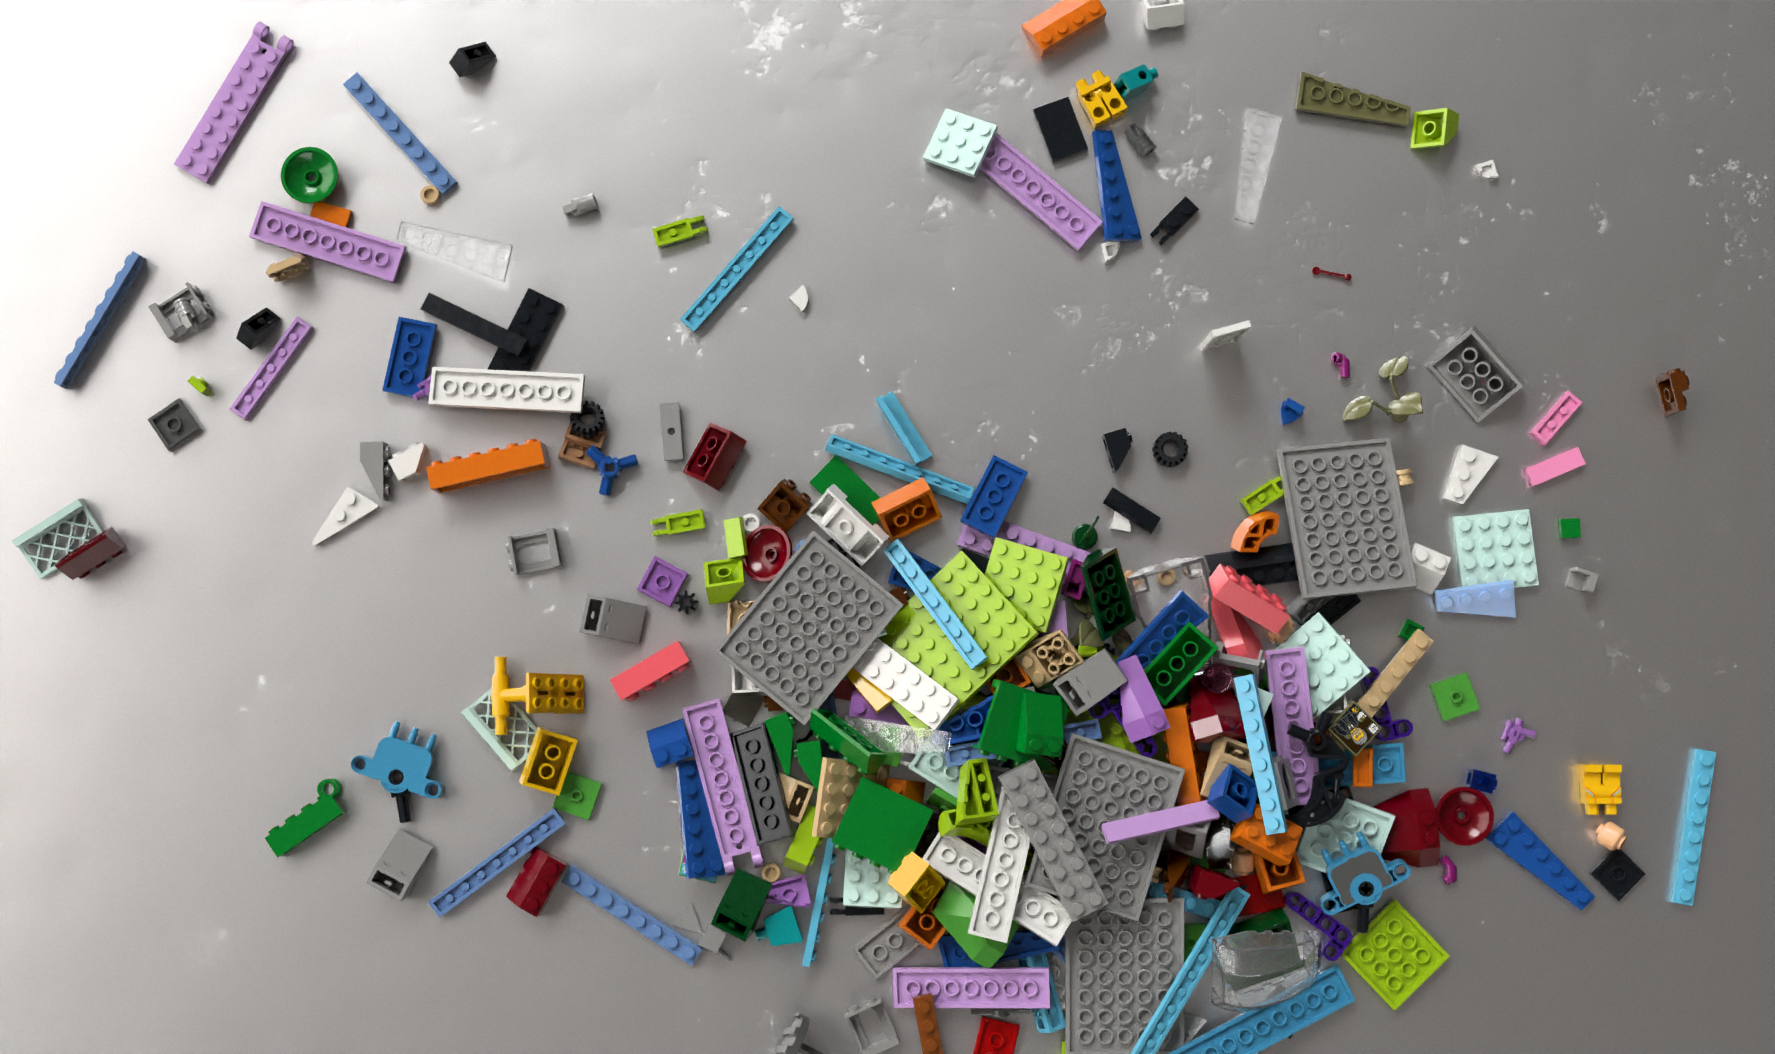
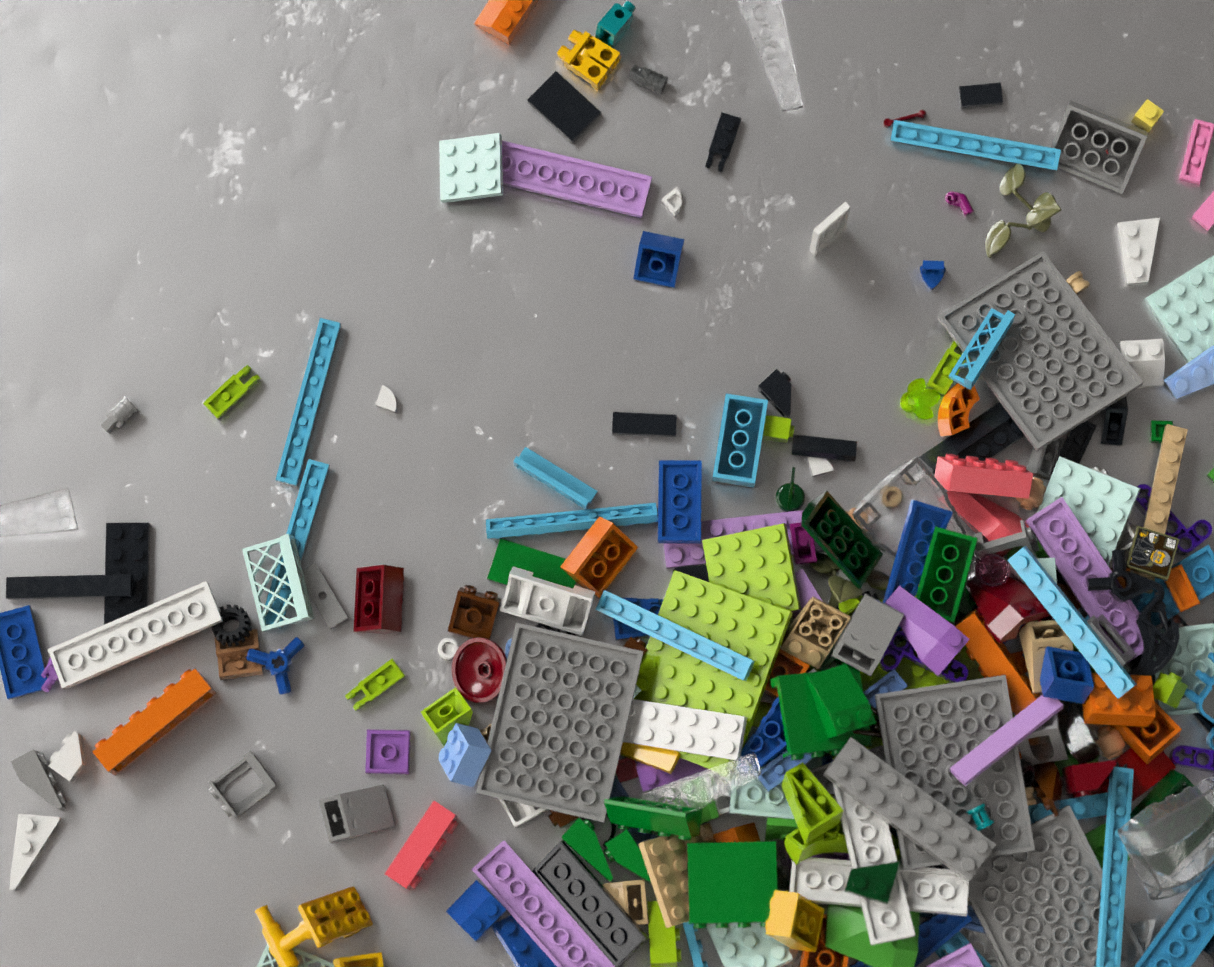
camera: 20 degrees left, 5 degrees down
black gear [674,590,699,615] -> none
tile [723,517,748,558] -> none
clear smoke piece [723,692,764,727] -> none
blue wing [1092,130,1142,242] -> none
black tyre [1152,431,1189,467] -> none
none -> light aqua fence [242,534,314,632]
none -> medium azure plate [263,459,330,629]
none -> light blue brick [438,723,491,787]
none -> black tile [612,412,677,437]
none -> blue slope [633,231,685,288]
none -> medium azure brick [712,394,768,488]
none -> lime brick [762,415,795,443]
none -> dark green wing [844,862,900,905]
none -> medium azure plate [890,120,1061,170]
none -> clear neon green plate [900,378,941,420]
none -> medium azure fence [948,308,1015,390]
none -> black tile [958,82,1003,109]
none -> teal bush [967,803,995,831]
none -> black slope [1101,396,1128,445]
none -> light yellow brick [1131,99,1164,134]
none -> lime brick [1153,672,1188,709]

